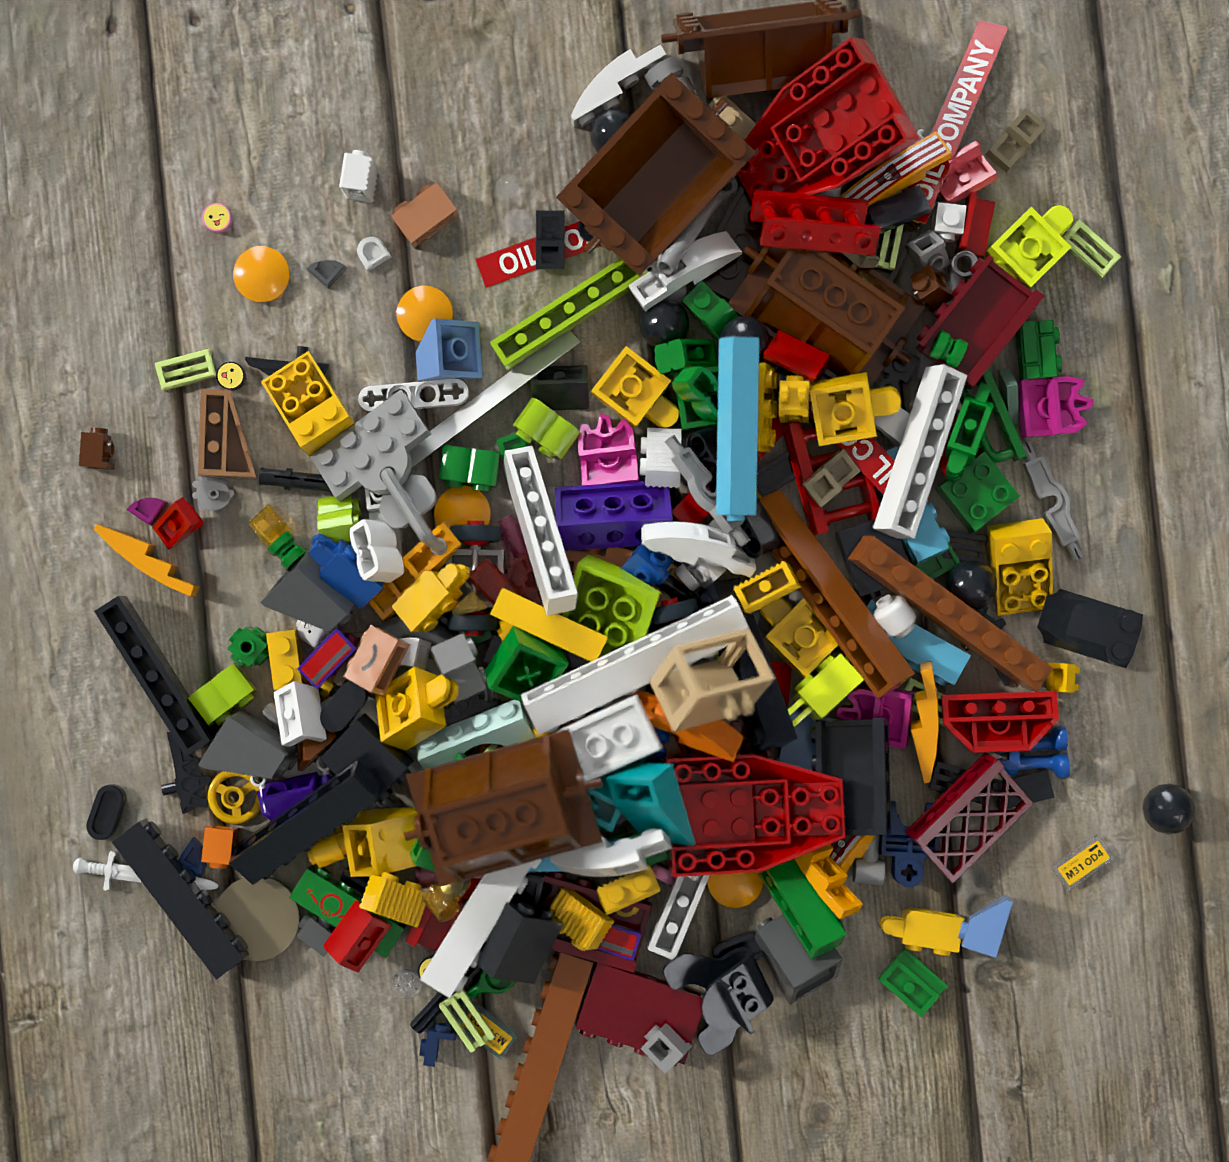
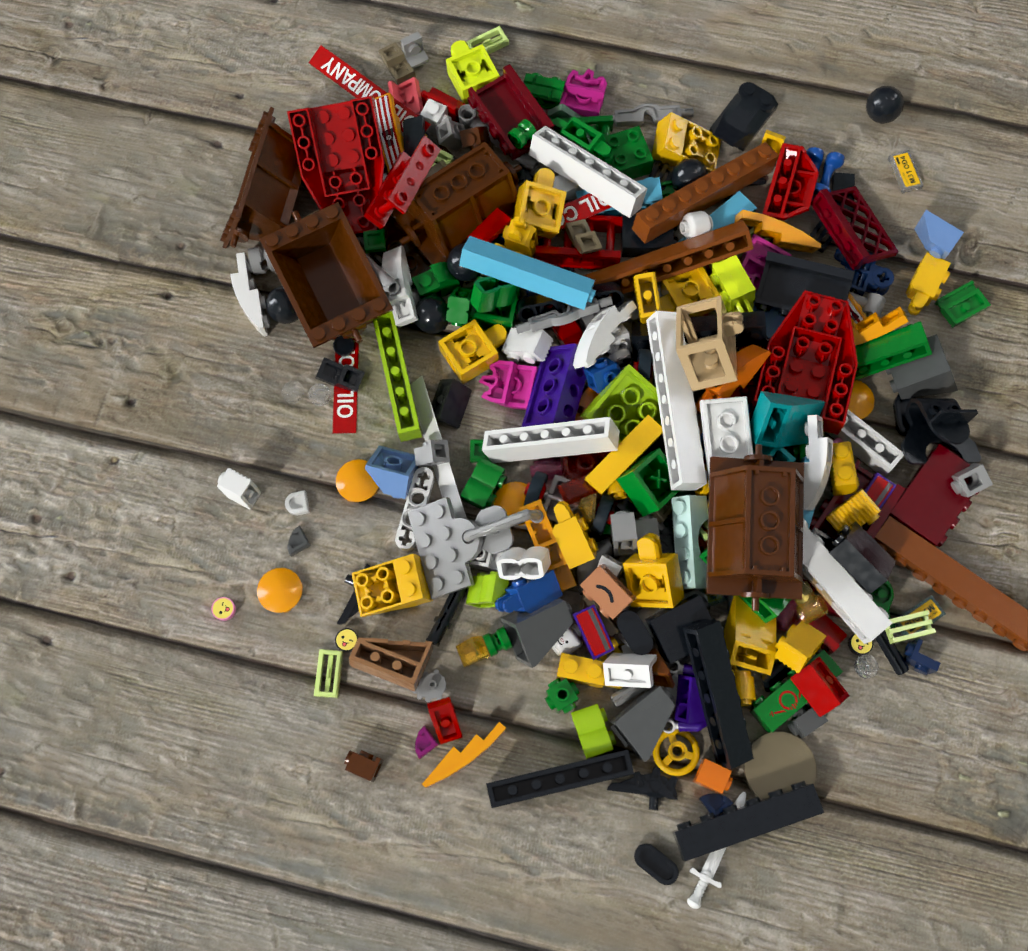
camera: 65 degrees left, 15 degrees down
nougat brick [391,182,459,248] -> none
lime brick [513,398,581,460] -> none
none -> green tile [363,229,387,254]
none -> light grey bracket [400,32,429,69]
none -> light grey brick [414,440,450,466]

